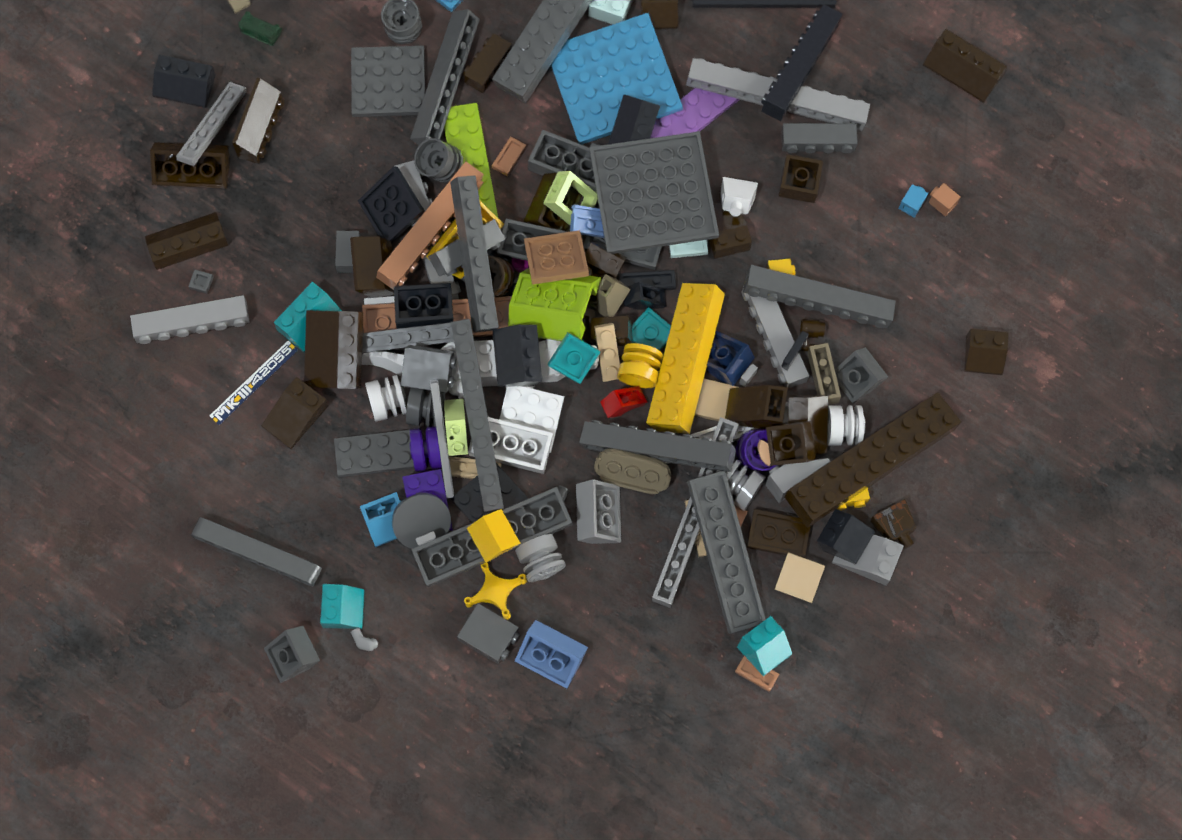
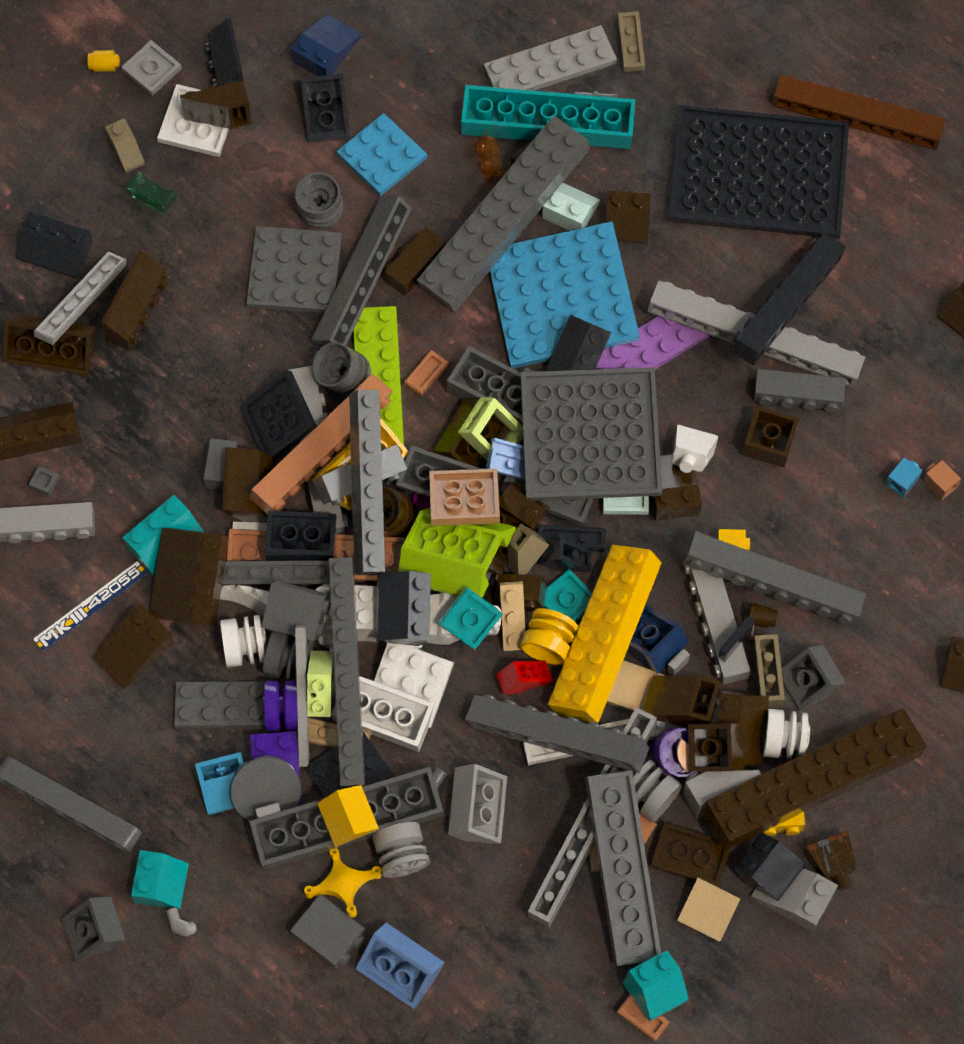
camera: 10 degrees right, 5 degrees down
dark tan tile [594,448,671,494] -> none

